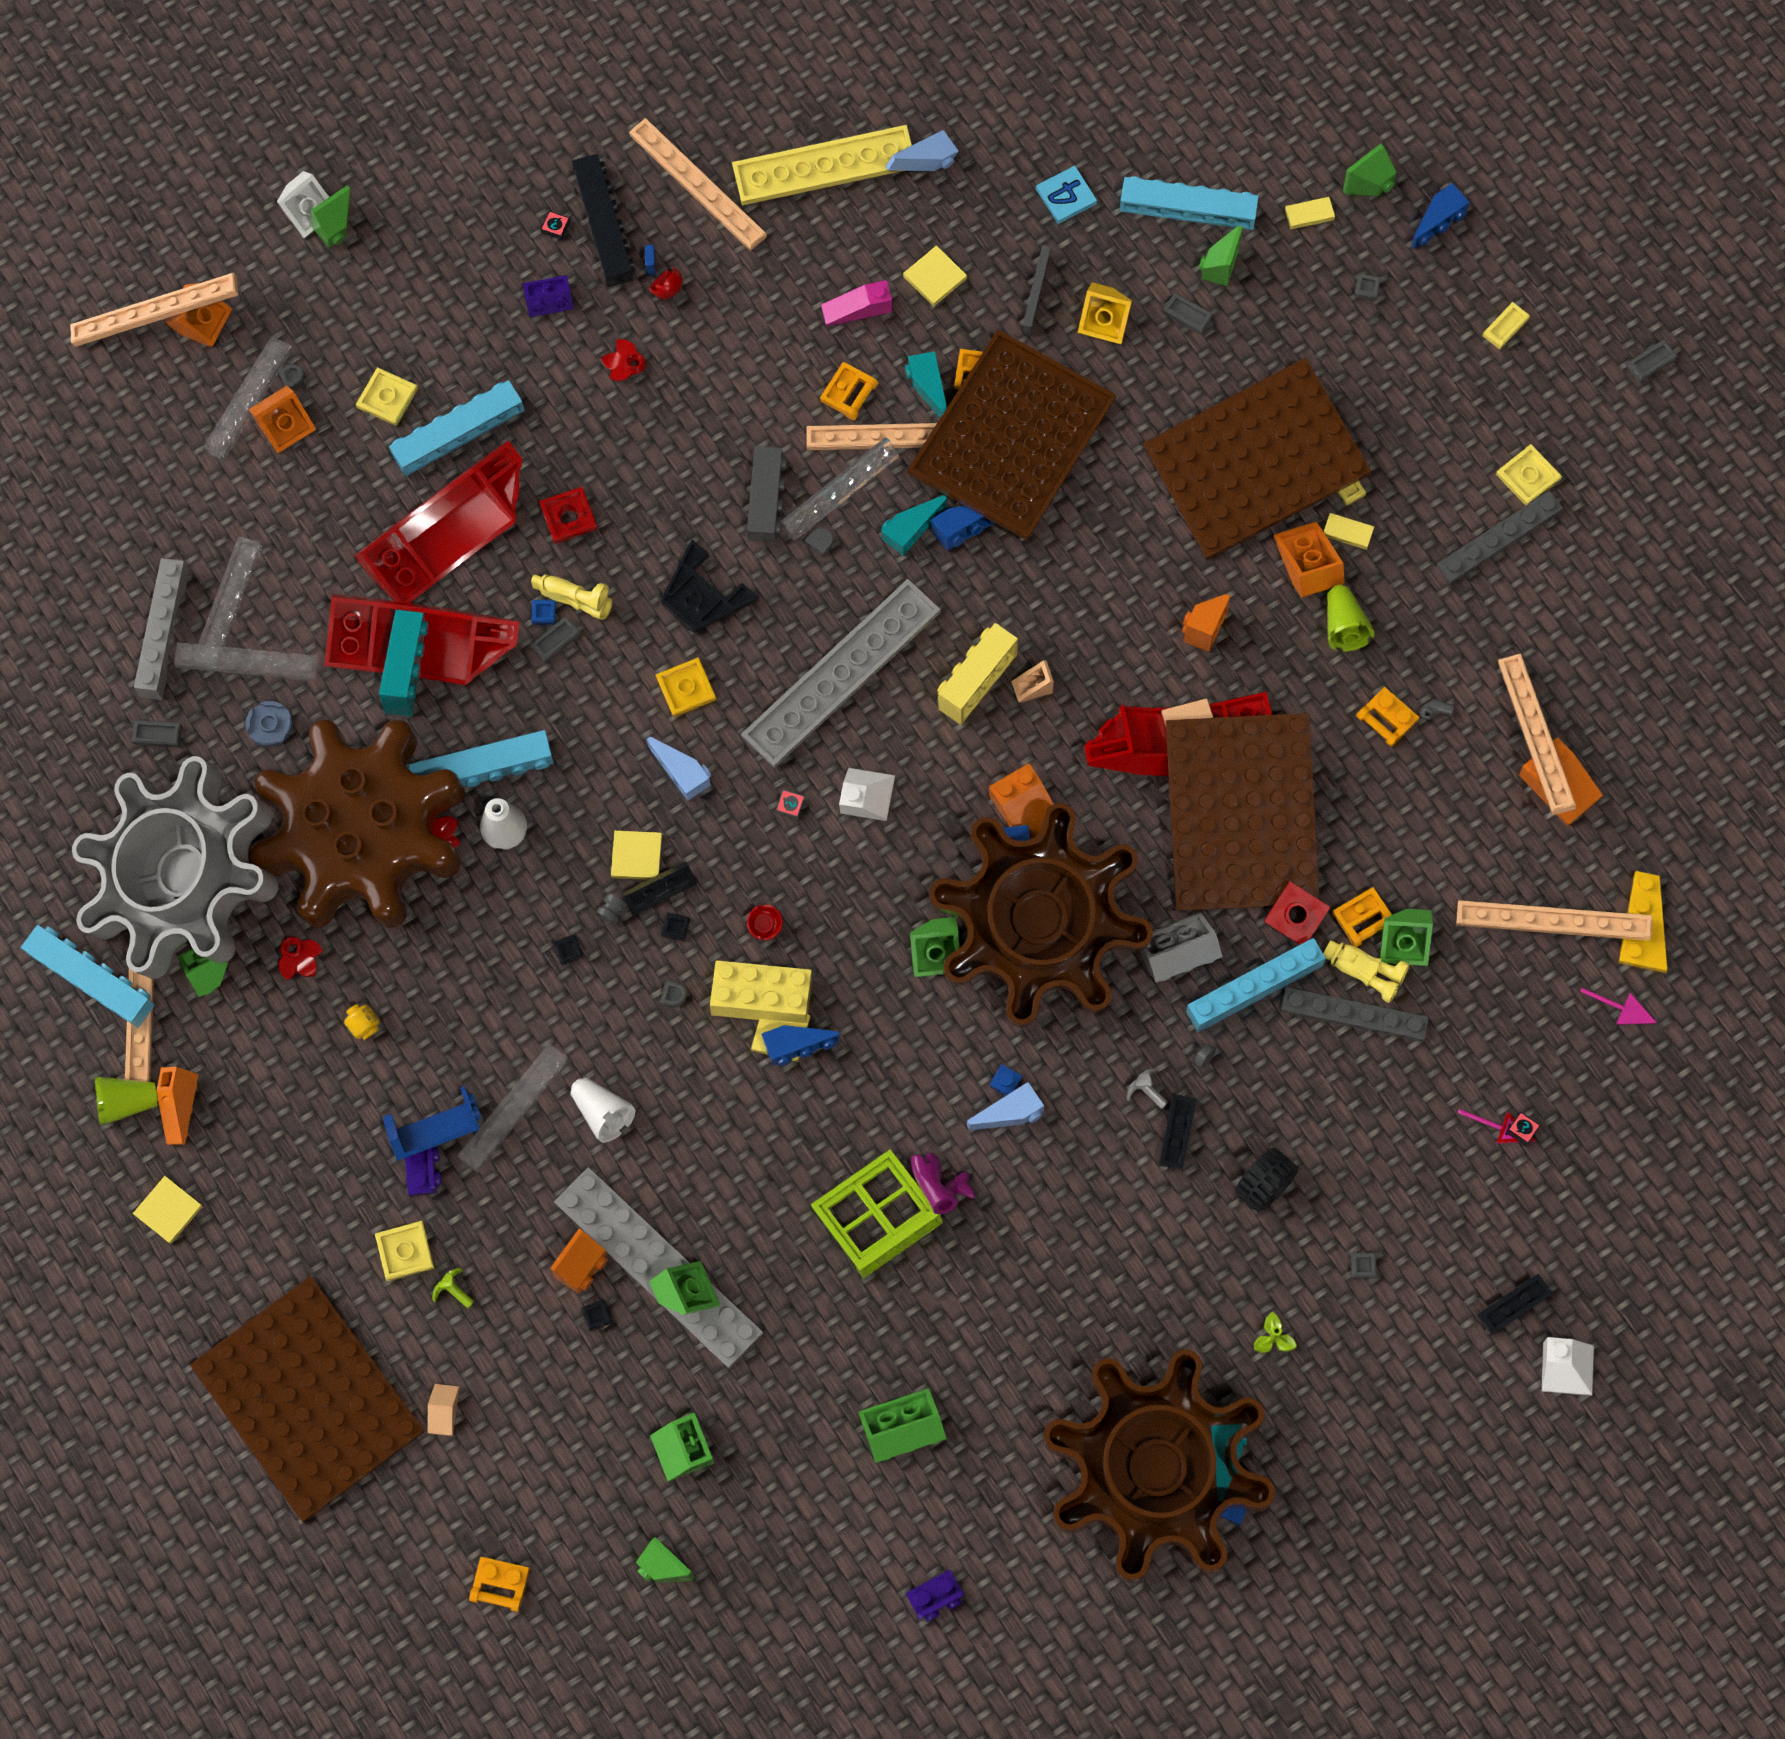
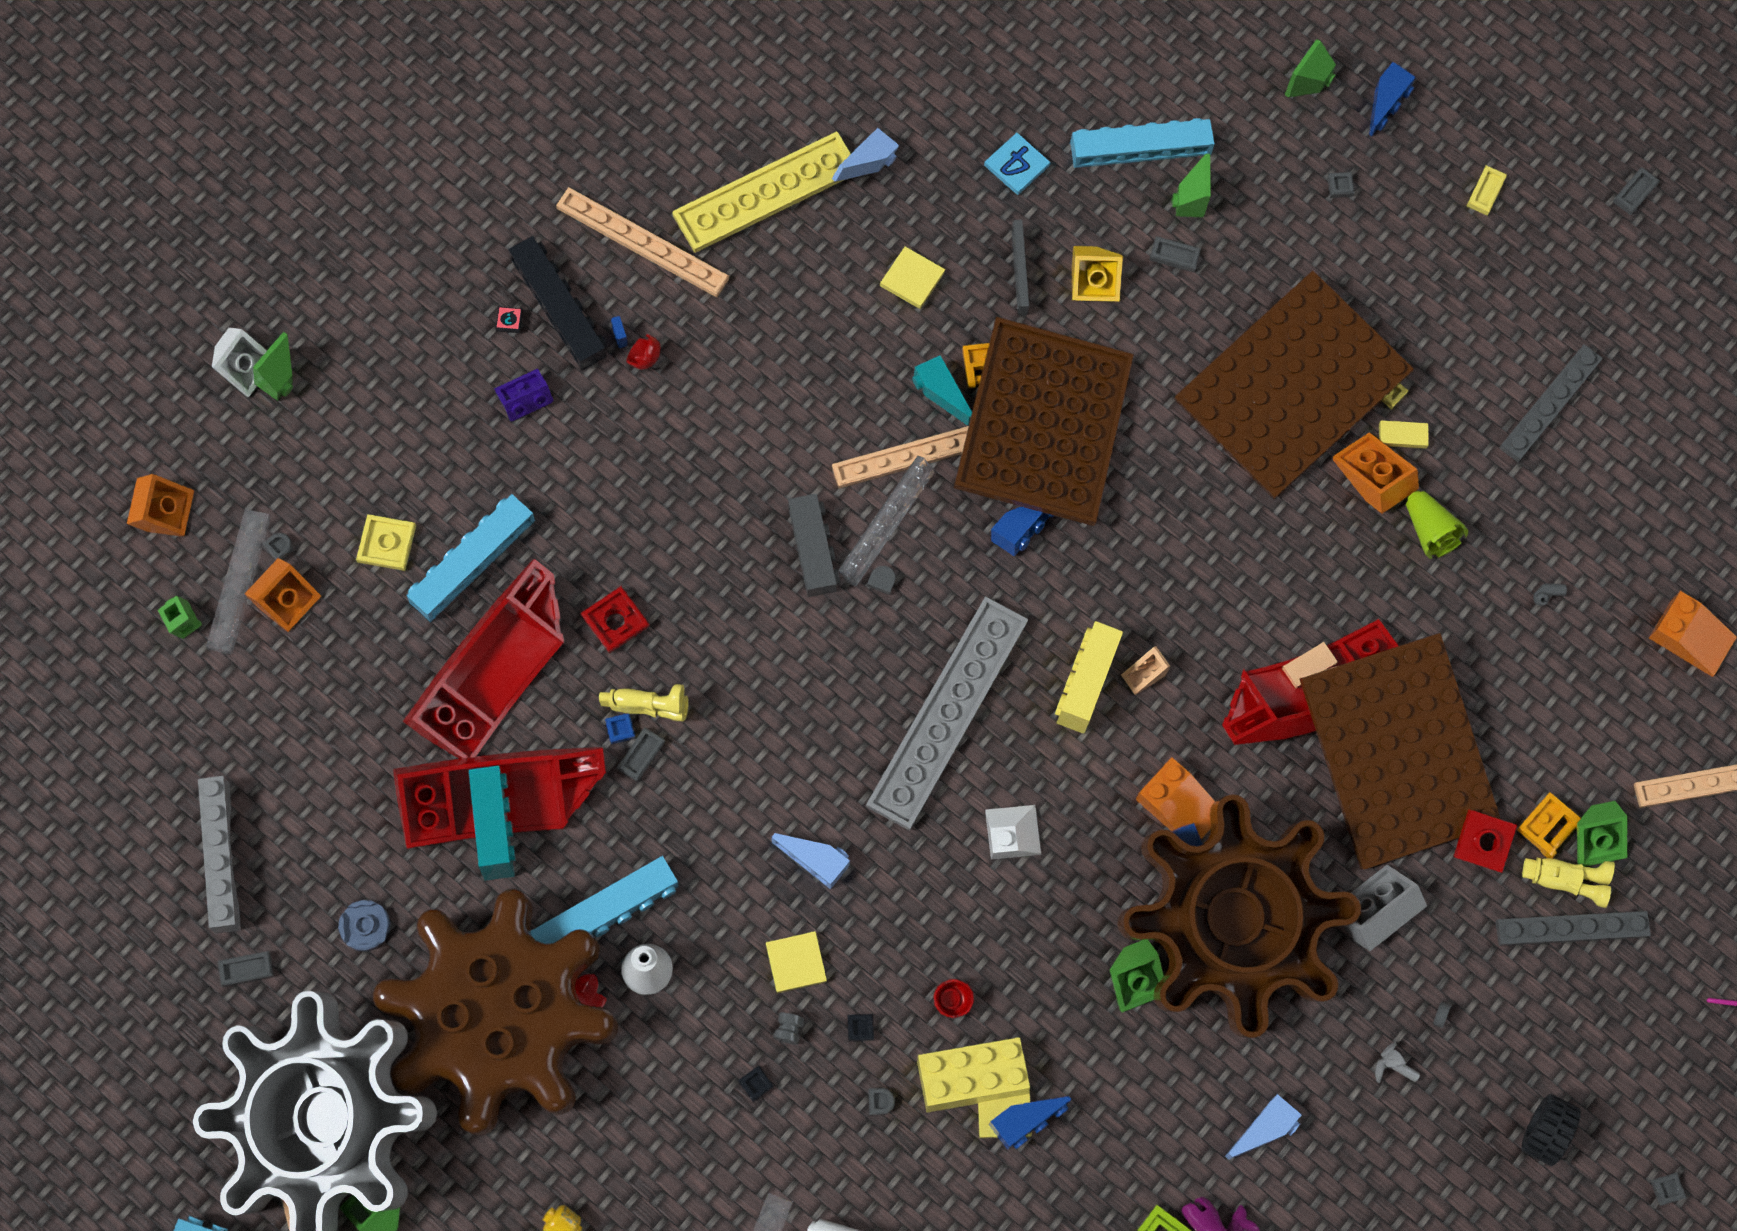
camera: 25 degrees left, 0 degrees up
light nougat tile [70,273,238,347] -> none
clear plate [174,642,318,681] -> none
clear plate [192,536,262,670] -> none
red plate [278,937,323,980] -> none
red plate [601,339,646,381] -> none
black plate [622,862,697,916] -> none
yellow tile [656,657,717,718] -> none
black wing [660,539,759,633] -> none
tile [775,789,806,820] -> none
light orange plate [820,362,879,420] -> none
dark pink slope [821,280,892,326] -> none
teal slope [881,495,947,556] -> none
blue plate [990,1064,1023,1096] -> none
black plate [1158,1094,1197,1171] -> none
orange slope [1182,594,1230,652] -> none
medium azure brick [1186,938,1325,1032] -> none
light yellow tile [1285,197,1335,229] -> none
light orange plate [1356,687,1419,747] -> none
light yellow tile [1496,444,1562,506] -> none
light nougat tile [1498,654,1576,815] -> none
none -> bright green brick [158,596,202,639]

